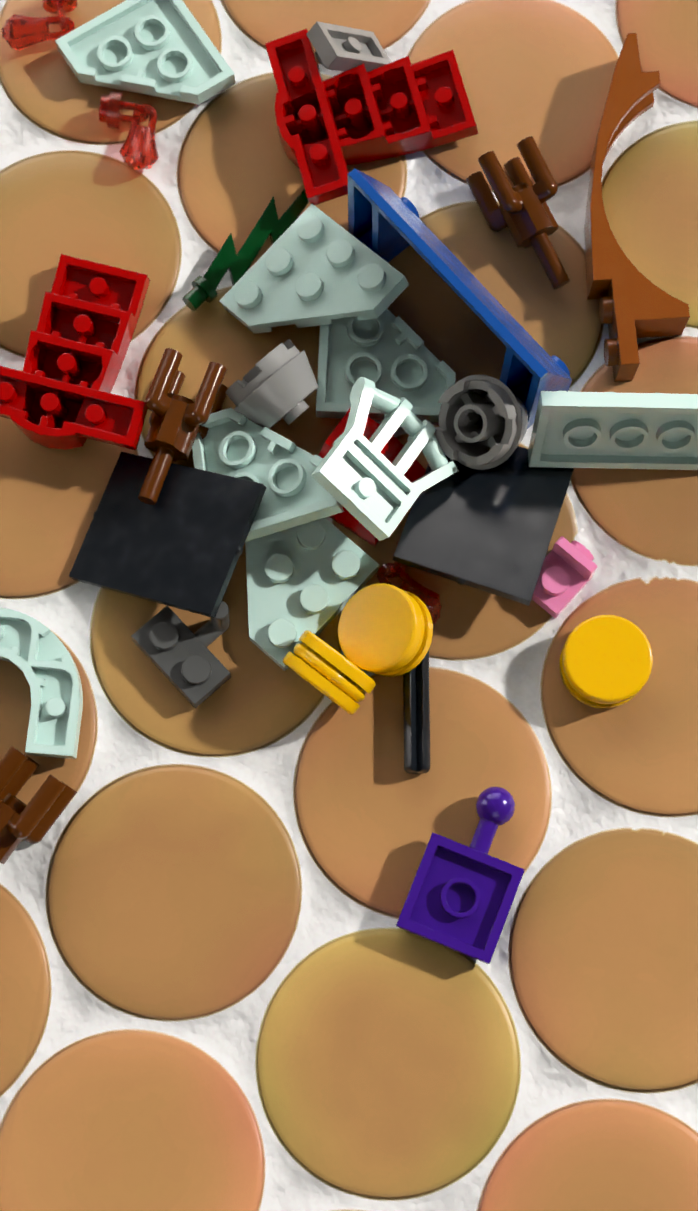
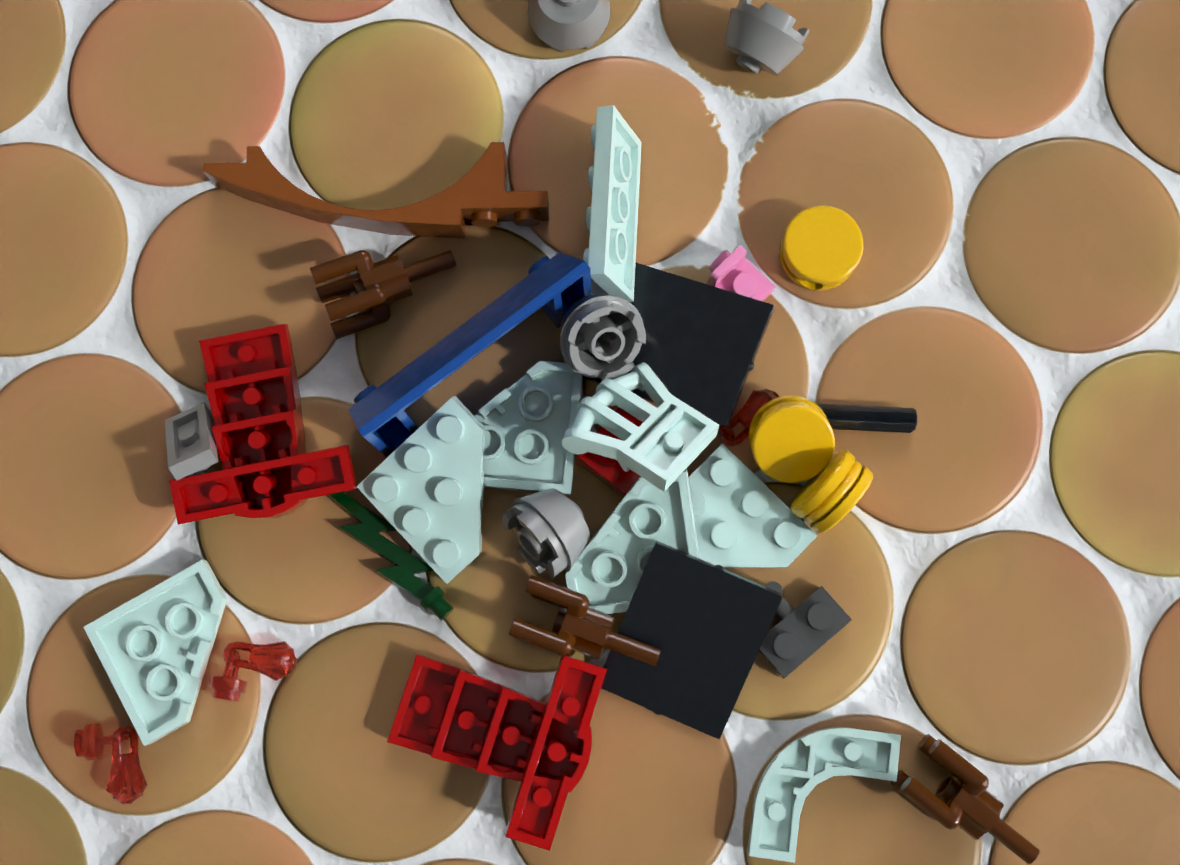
camera: 85 degrees left, 5 degrees up
dark purple plate [396,787,525,964] -> none

